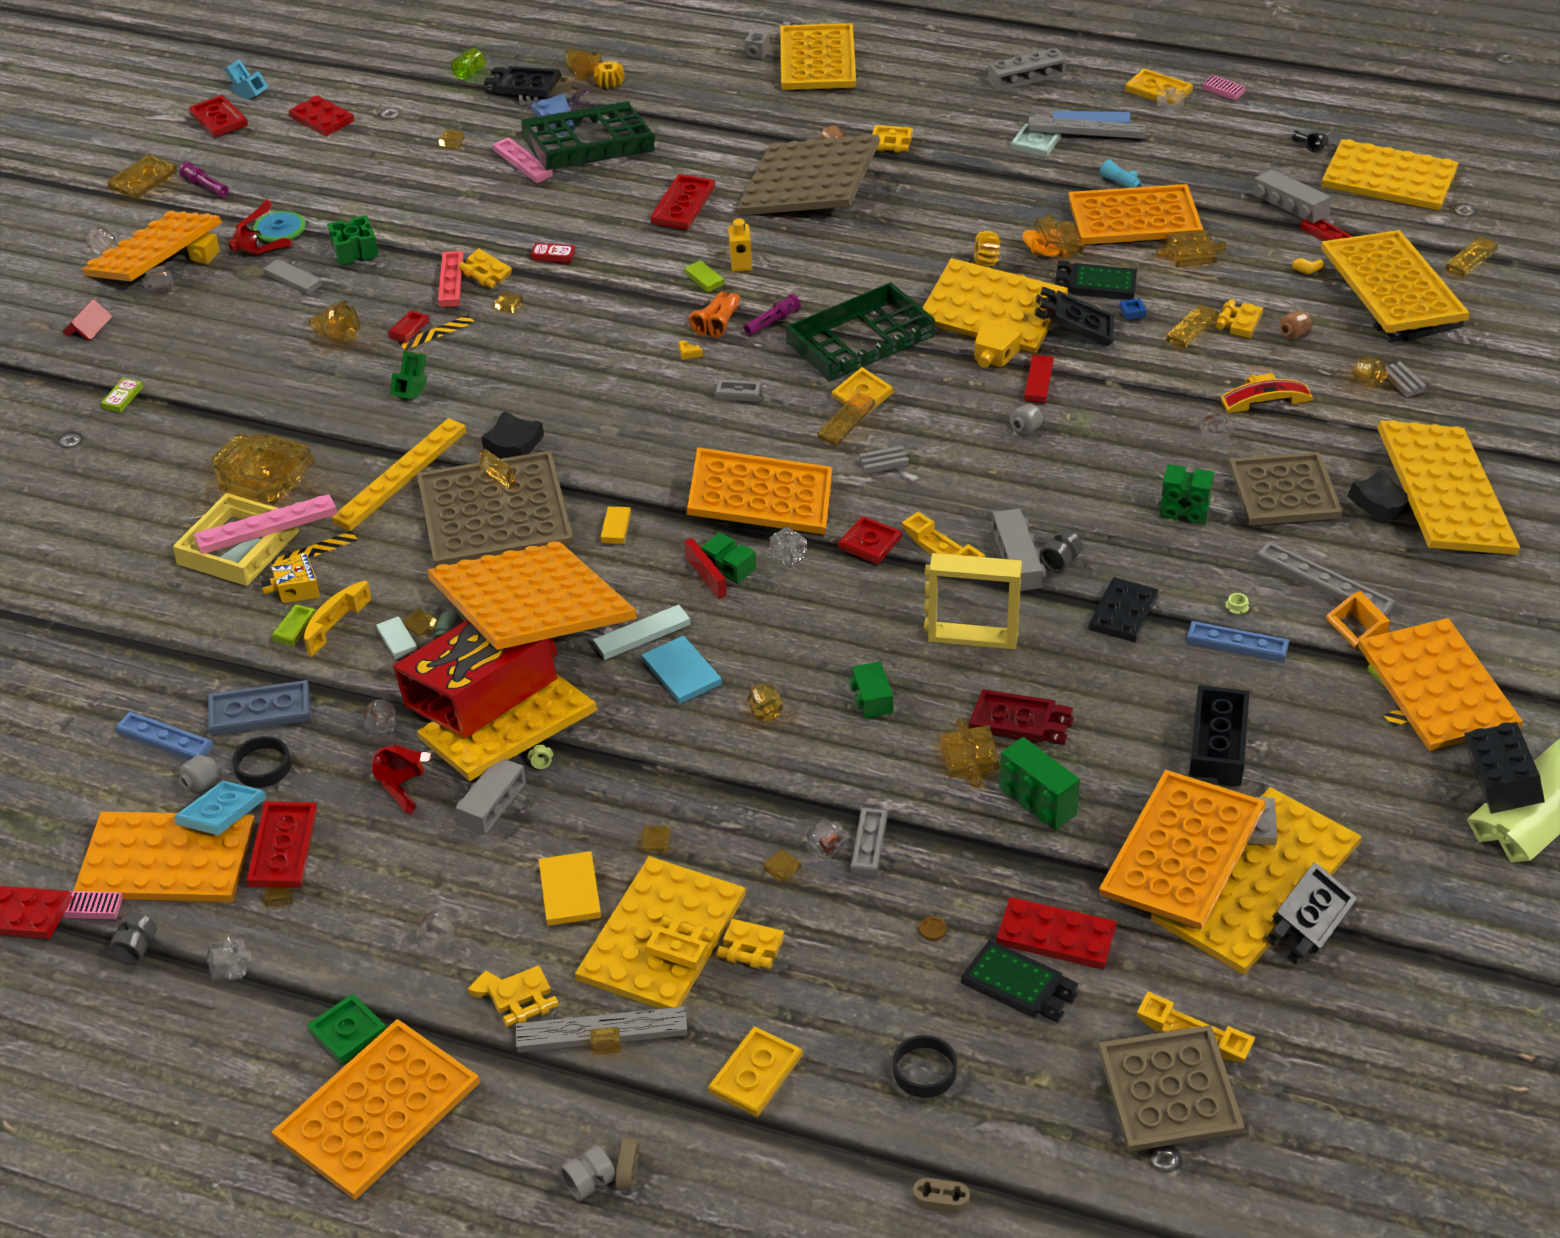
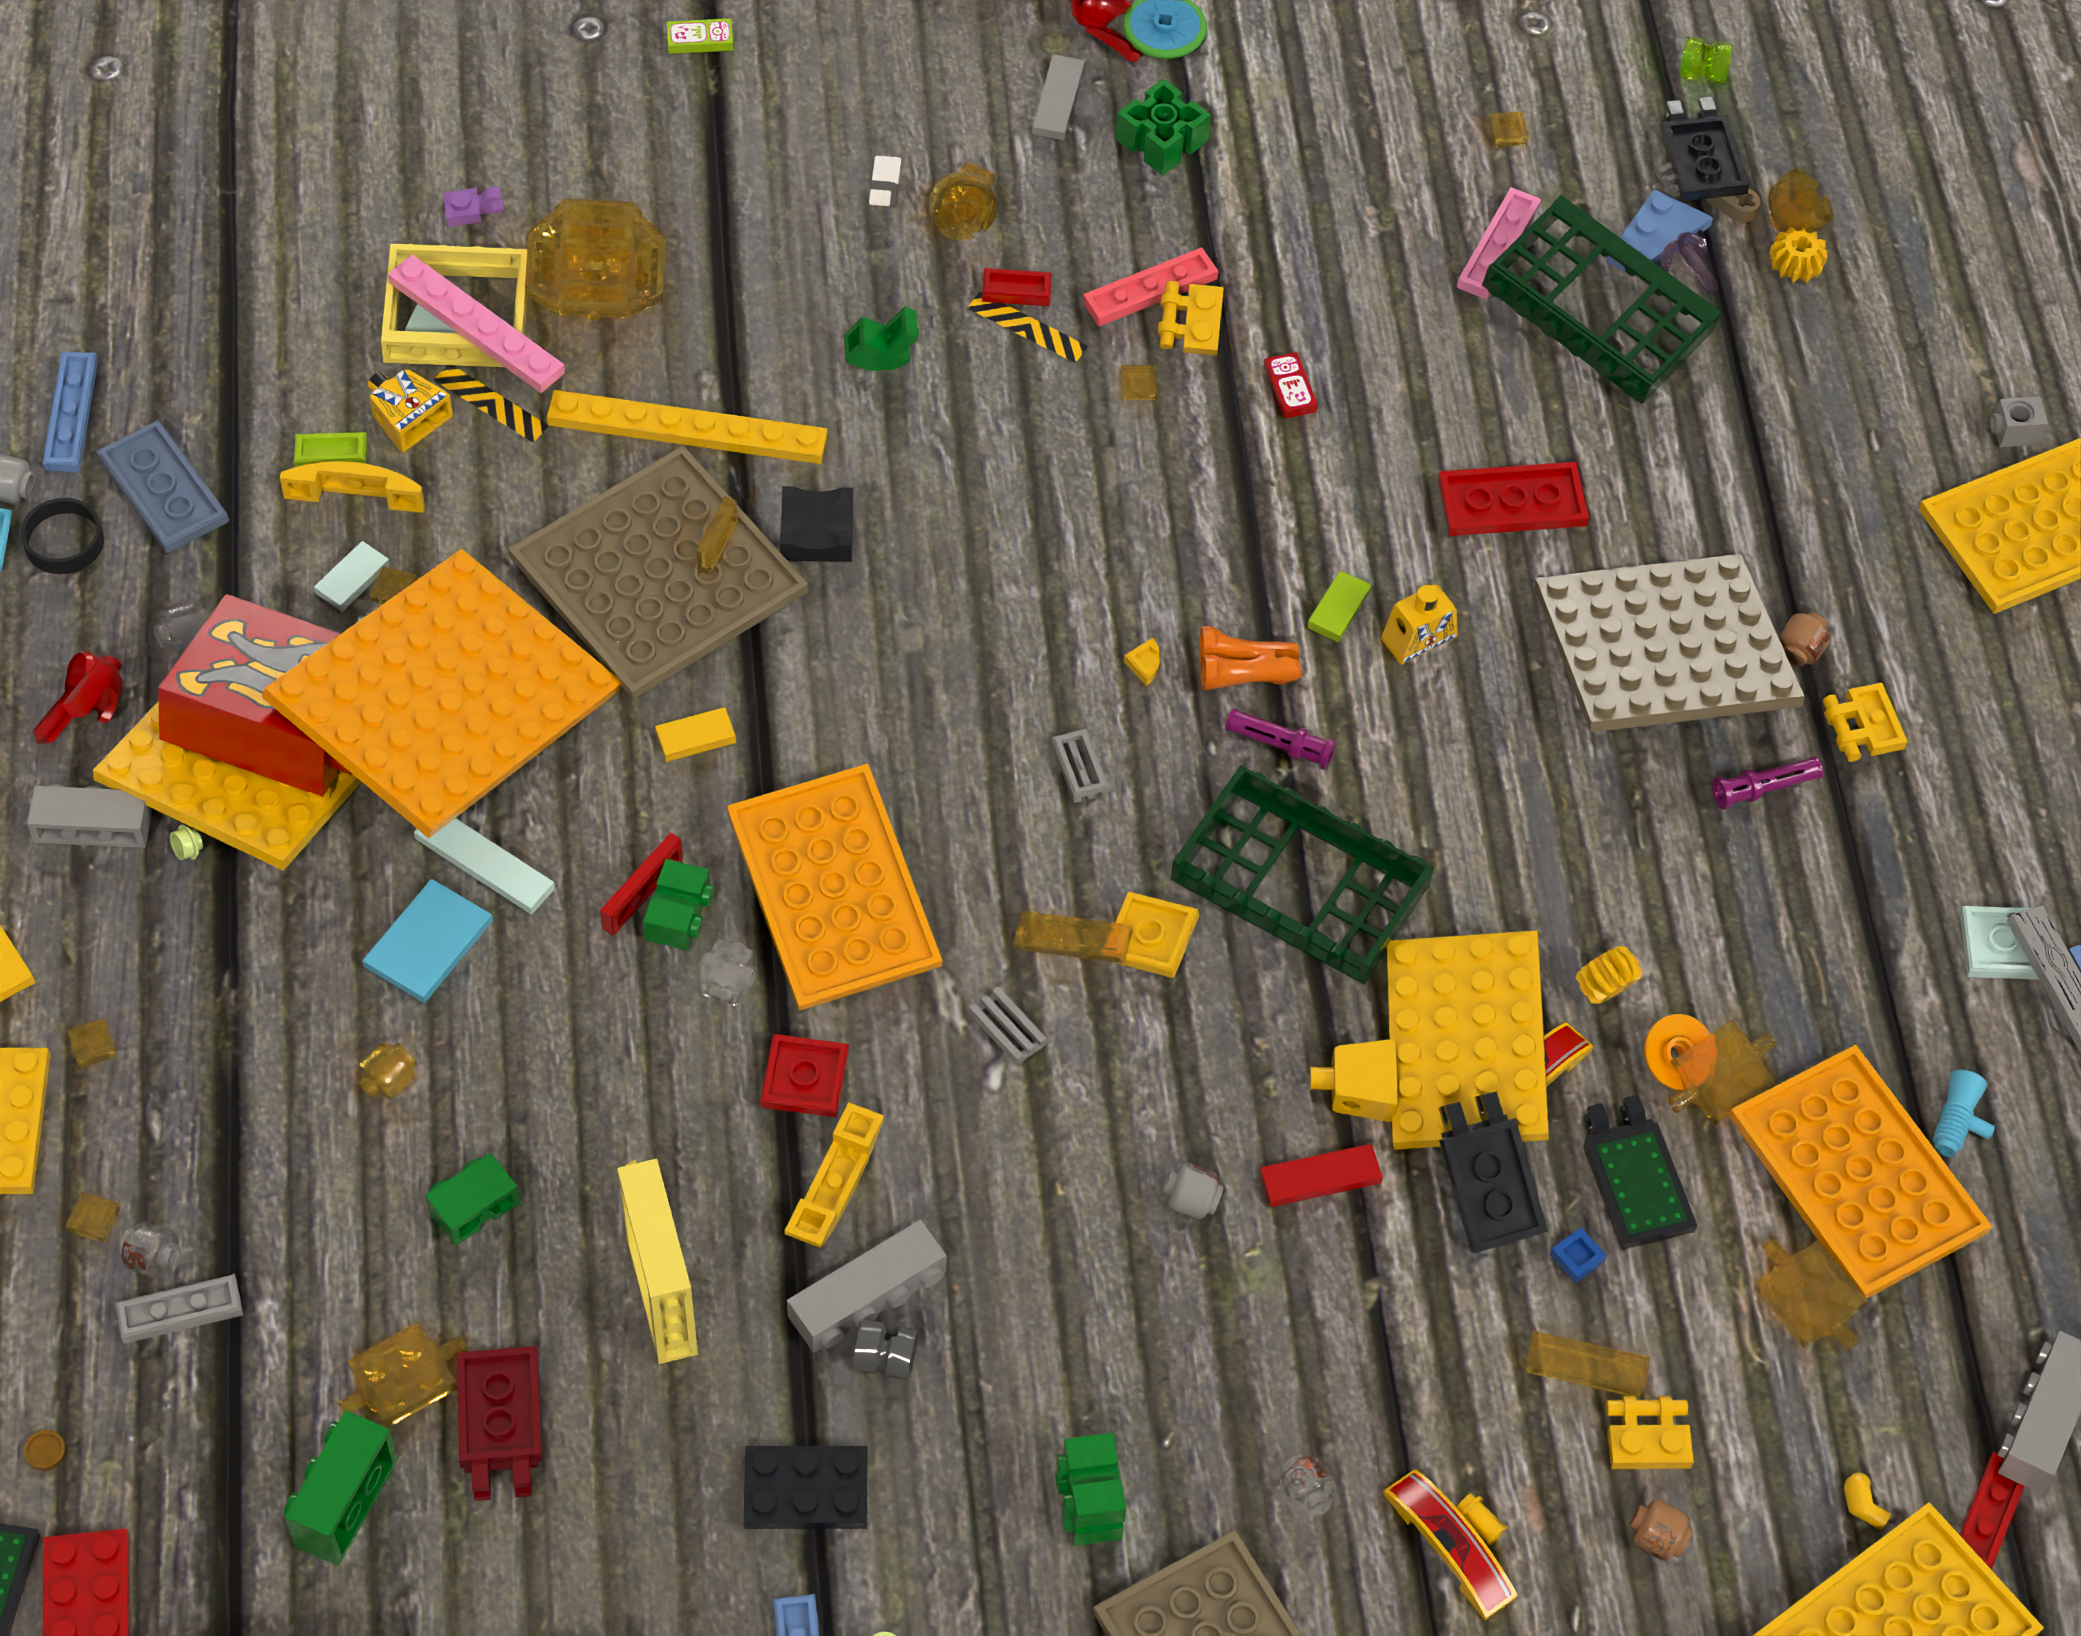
camera: 60 degrees right, 15 degrees up
none -> medium lavender plate [443,187,504,227]
none -> white sticker [869,156,901,207]
none -> magenta pin [1712,756,1823,810]

